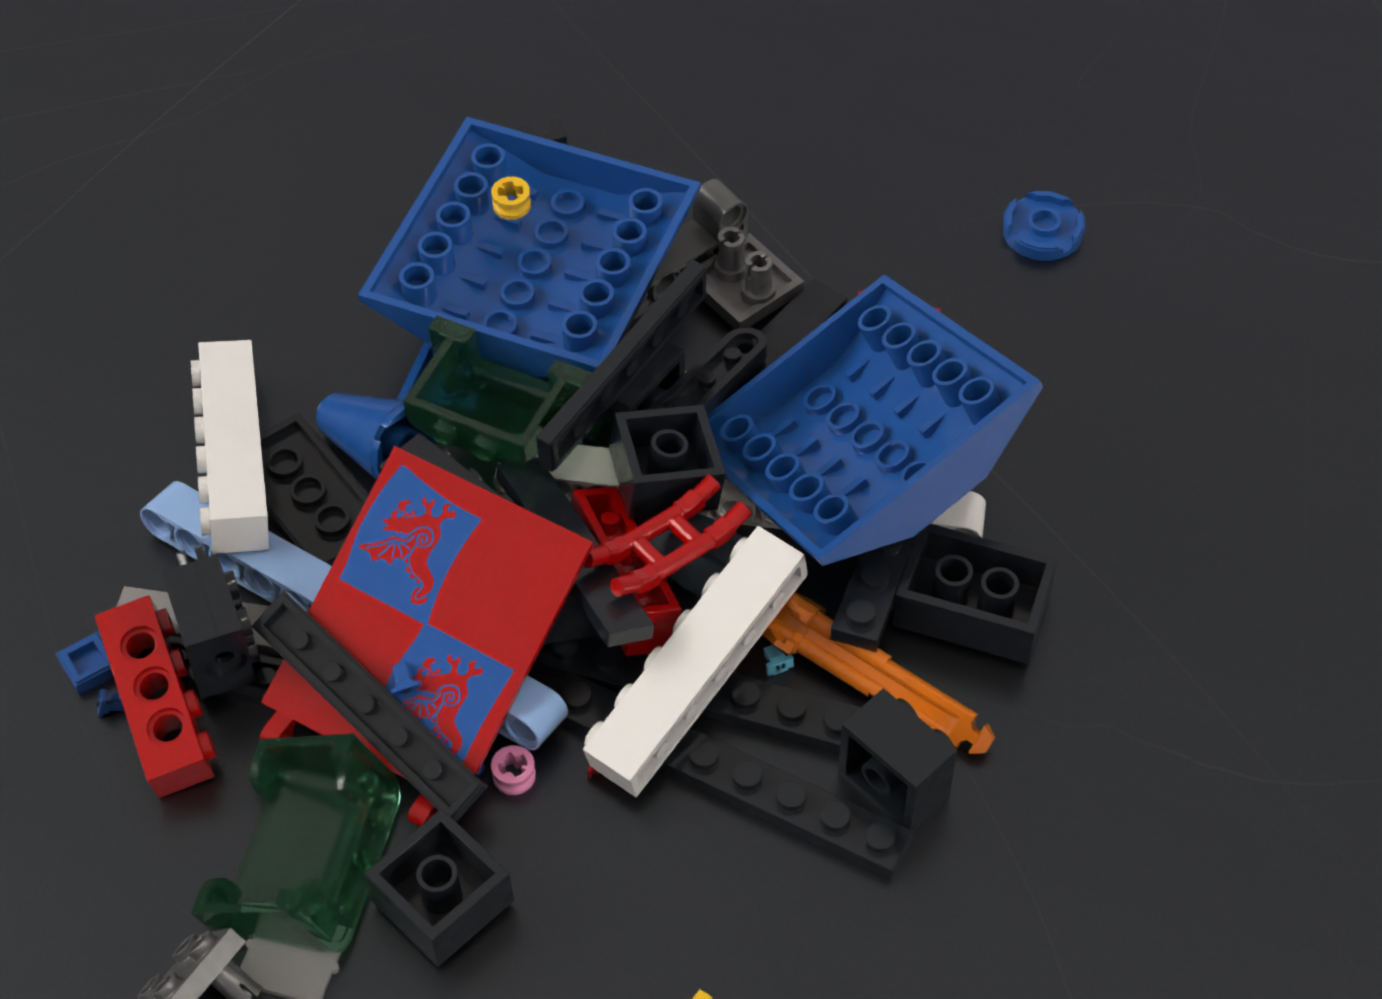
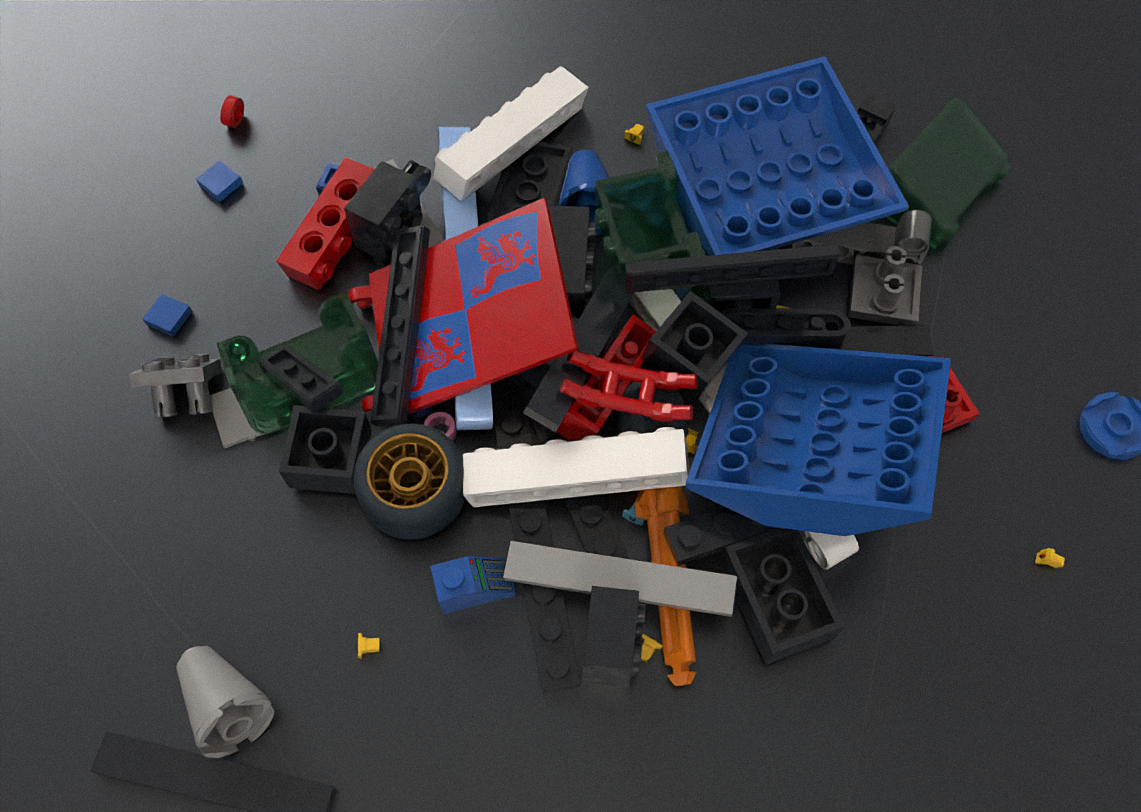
camera: 50 degrees right, 10 degrees up
blue piece [390,662,423,695] -> none
yellow bush [491,177,531,220] -> none
none -> blue tile [142,293,193,337]
none -> black tile [258,345,344,413]
none -> wheel [353,424,465,539]
none -> blue slope [430,556,516,614]
none -> light grey tile [503,541,737,617]
none -> yellow piece [624,123,644,145]
none -> clear green windscreen [886,97,1012,249]
none -> yellow piece [1035,548,1065,568]

